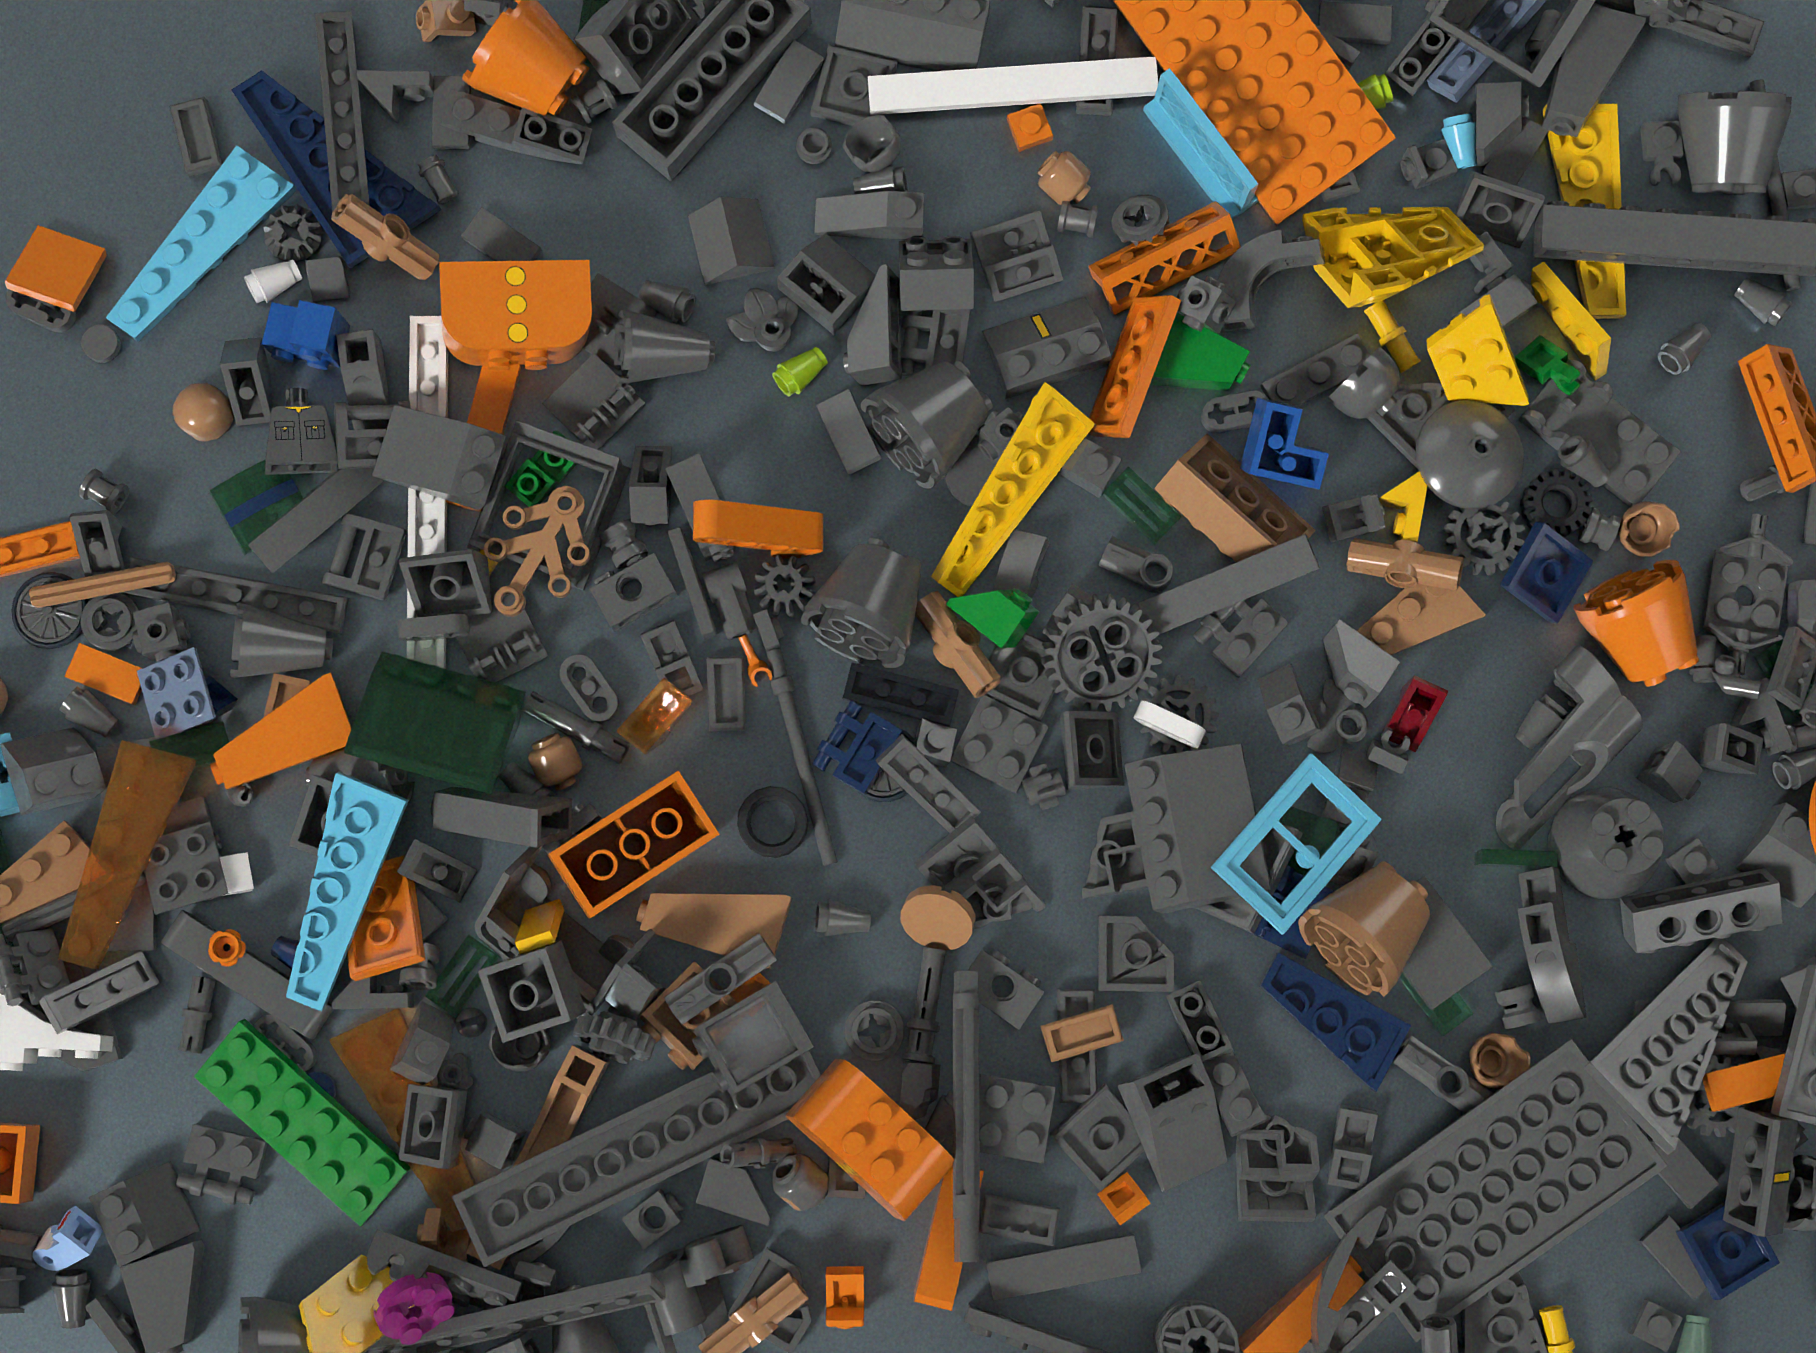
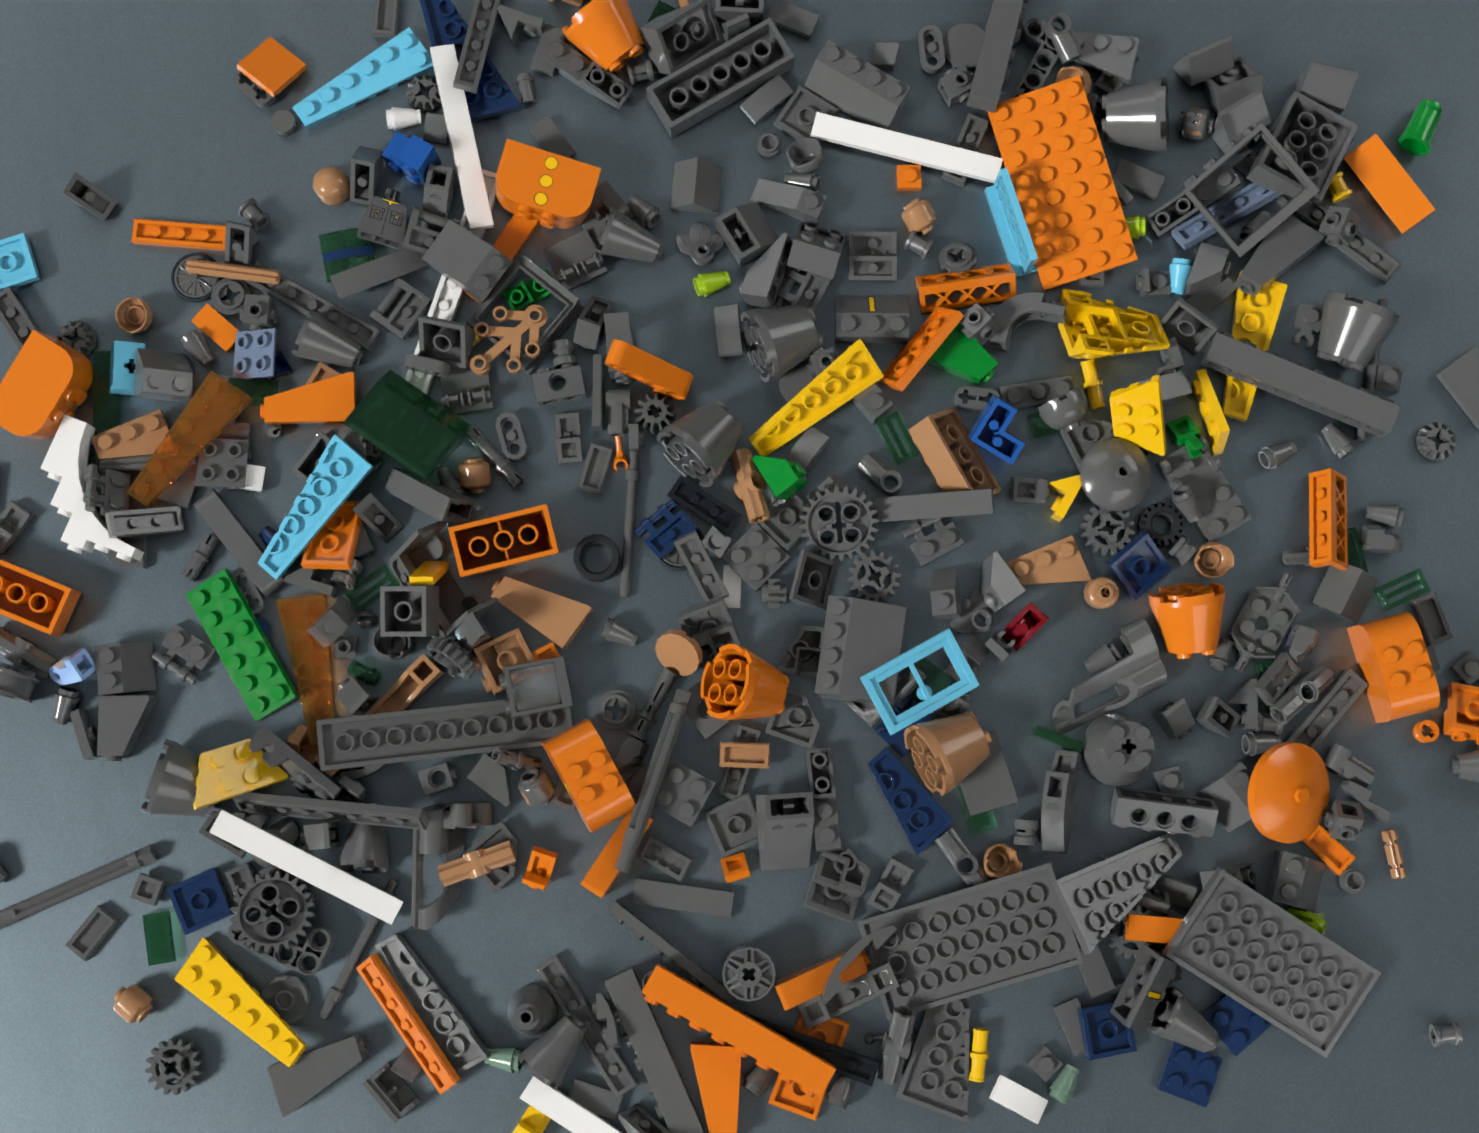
camera: 20 degrees right, 0 degrees up
orange plate [208,929,246,967] -> none
medium nougat piece [332,194,440,280] -> none
magenta plate [374,1272,454,1345] -> none
dark grey slope [398,1084,468,1169] -> none
clear orange slope [617,678,693,755] -> none
dark grey piece [664,933,777,1025] -> none
white beam [1133,701,1206,748] -> none
medium nougat piece [1346,538,1464,591] -> none
dark grey arm [1712,655,1762,700] -> none
none -> clear green pin [347,660,381,686]
none -> white tile [430,44,494,231]
none -> orange cone [700,644,789,720]
none -> white sticker [723,565,741,608]
none -> clear green plate [1027,412,1059,440]
none -> medium nougat head [1084,577,1119,609]

